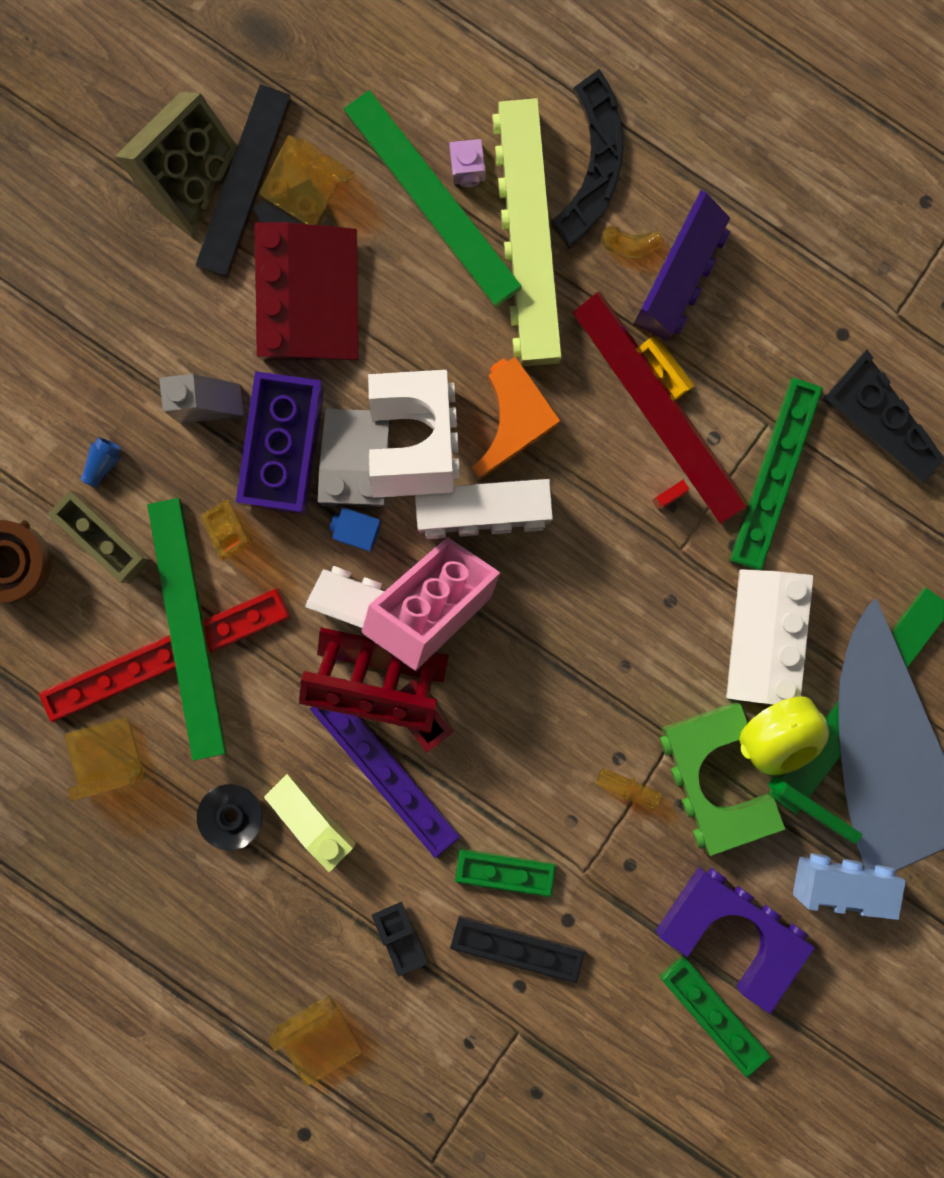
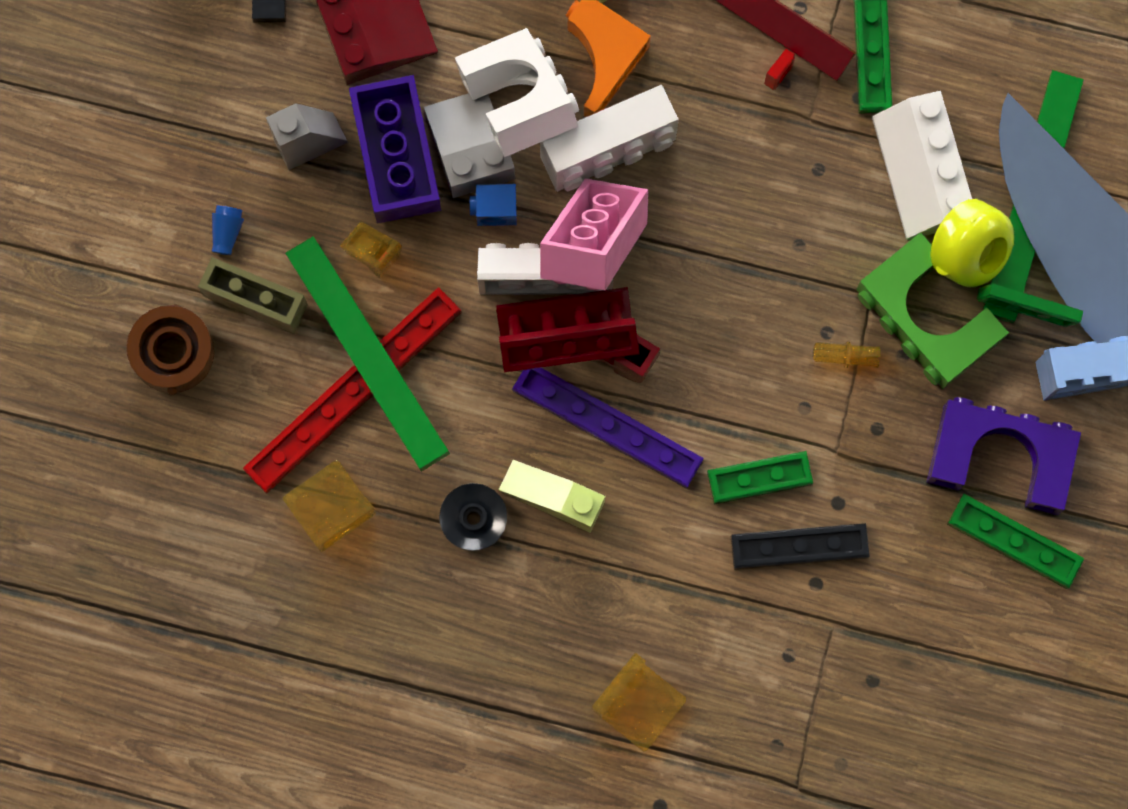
camera: 20 degrees left, 10 degrees down
black slope [372,901,429,977] -> none

